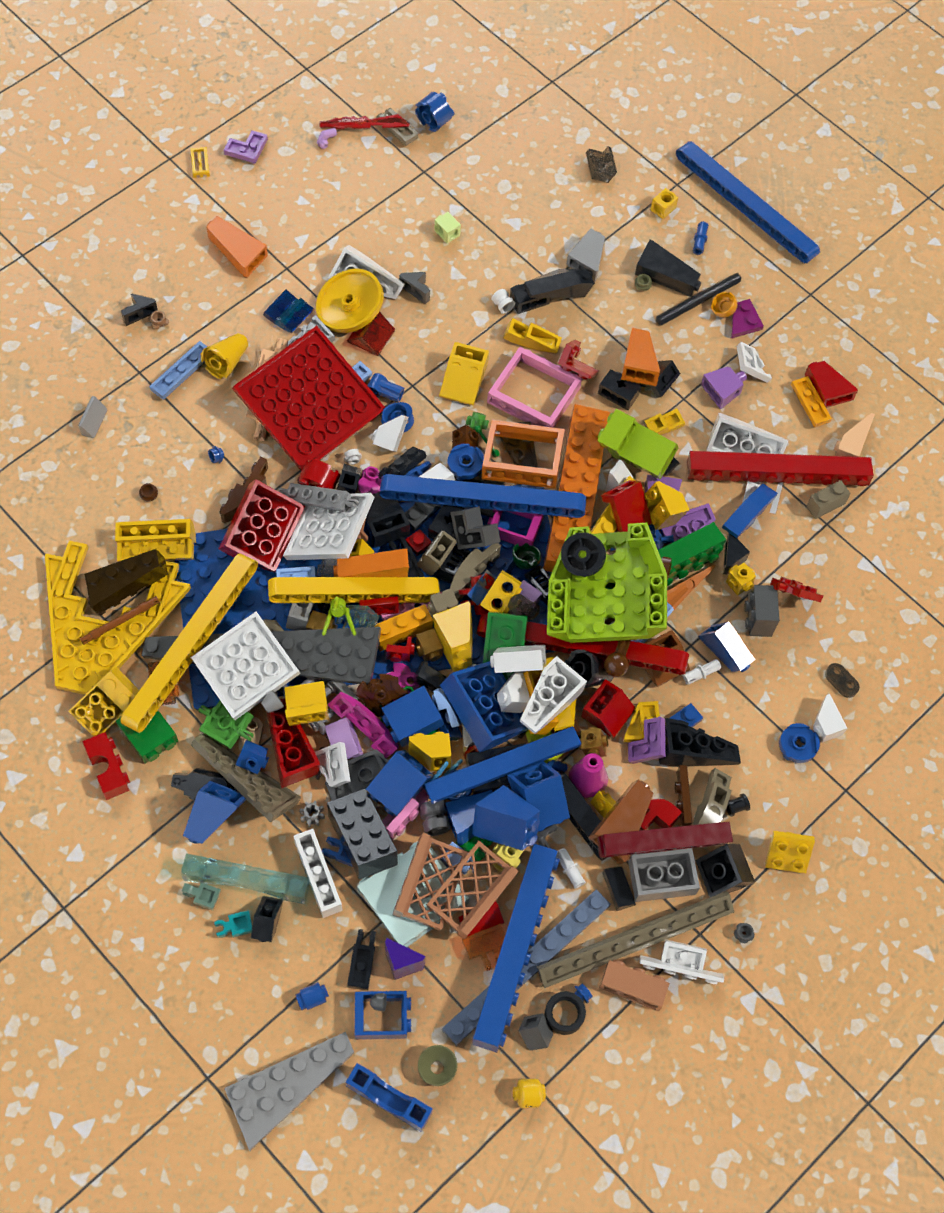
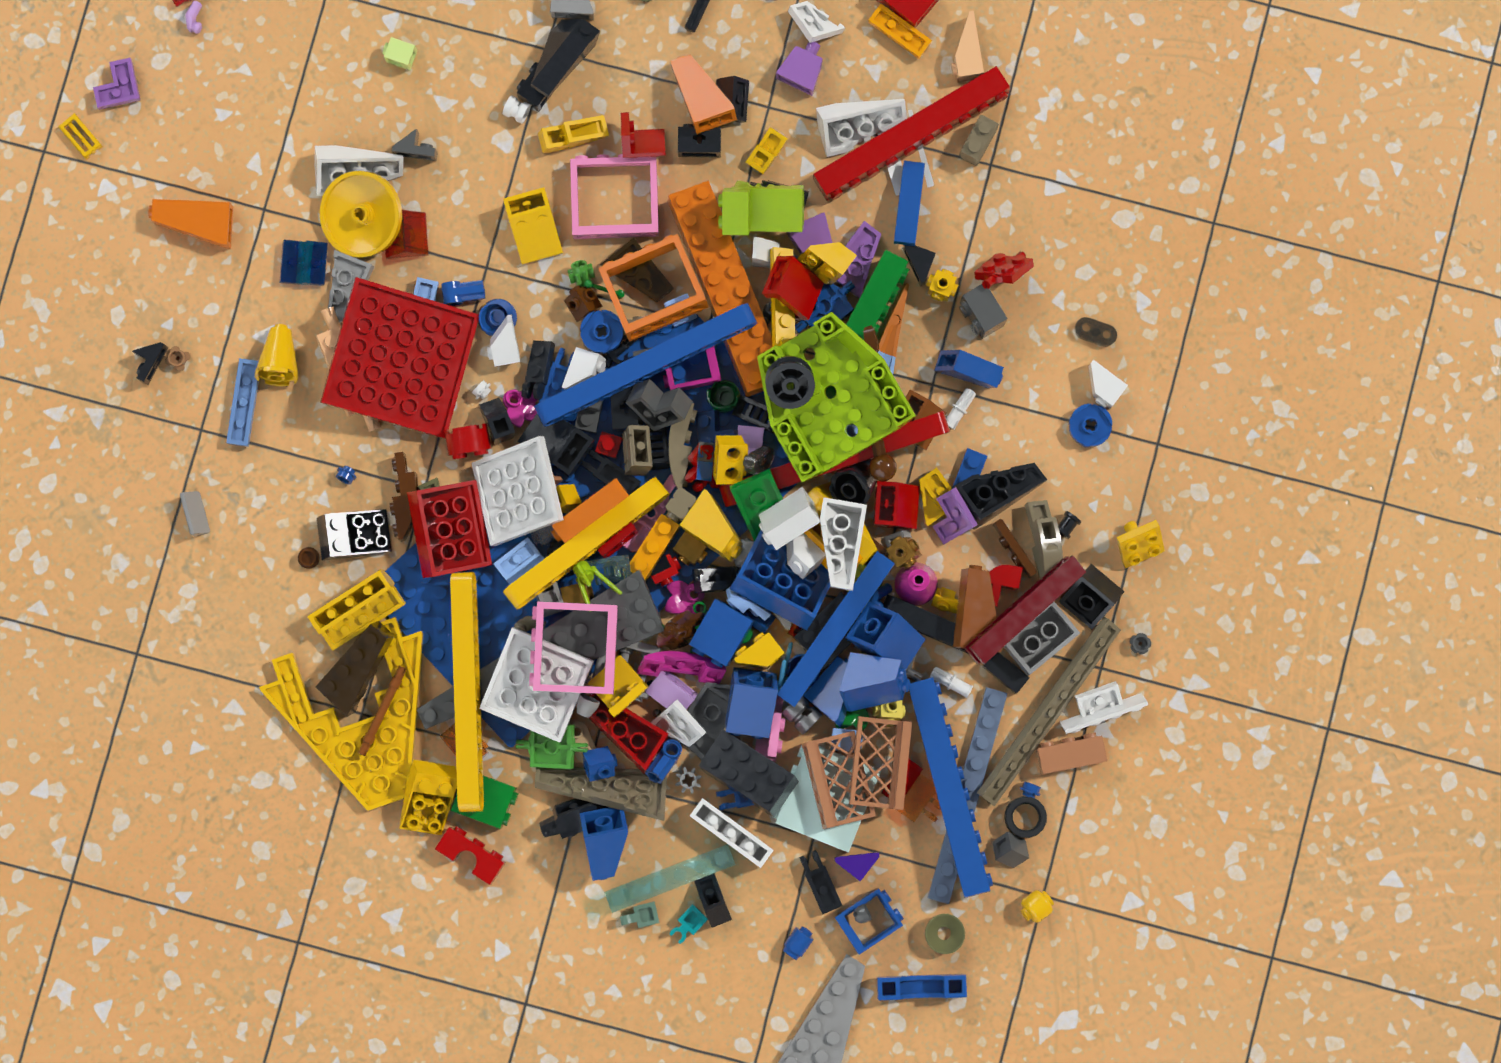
camera: 25 degrees left, 20 degrees up
light grey plate [278,483,359,512] -> none
none -> slope [316,509,392,561]
none -> bright pink window [529,602,618,694]
none -> blue piece [645,740,682,784]

